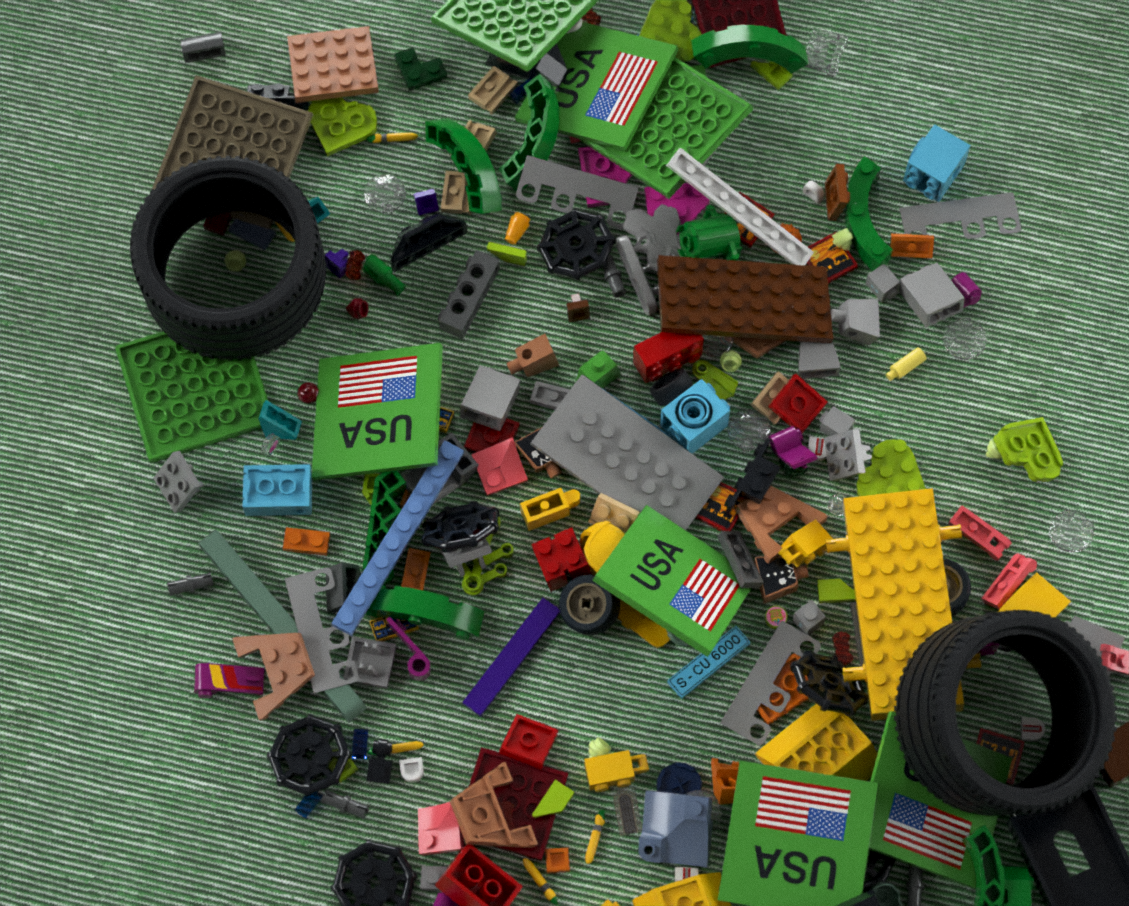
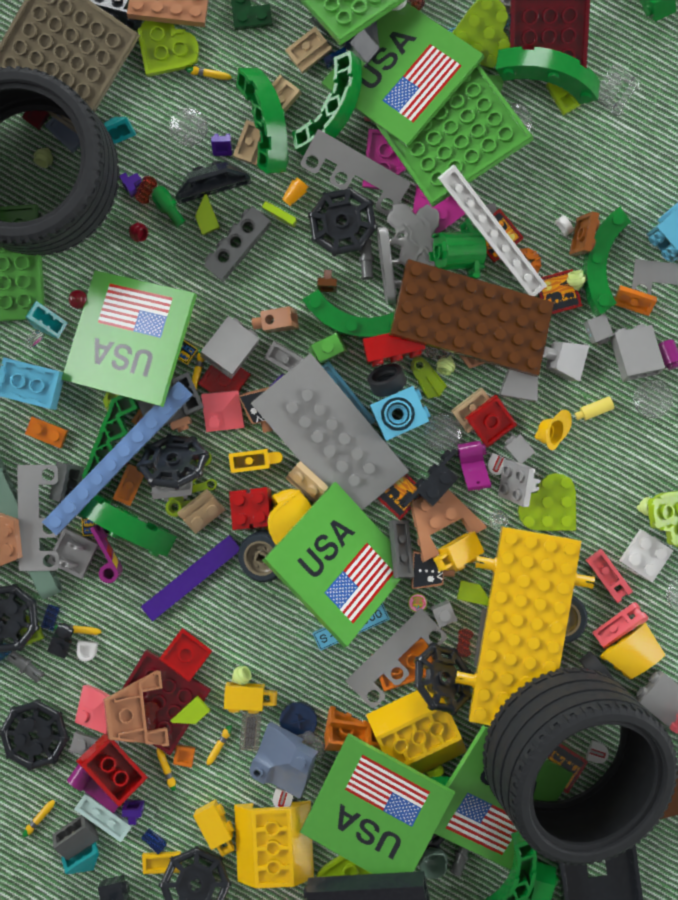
camera: 15 degrees right, 20 degrees up
none -> nougat plate [169,416,193,433]
none -> tan plate [177,489,225,534]
none -> yellow piece [192,348,205,390]
none -> lime tile [195,194,220,235]
none -> green brick [302,289,395,339]
none -> yellow piece [534,410,572,450]
none -> white plate [619,529,673,583]

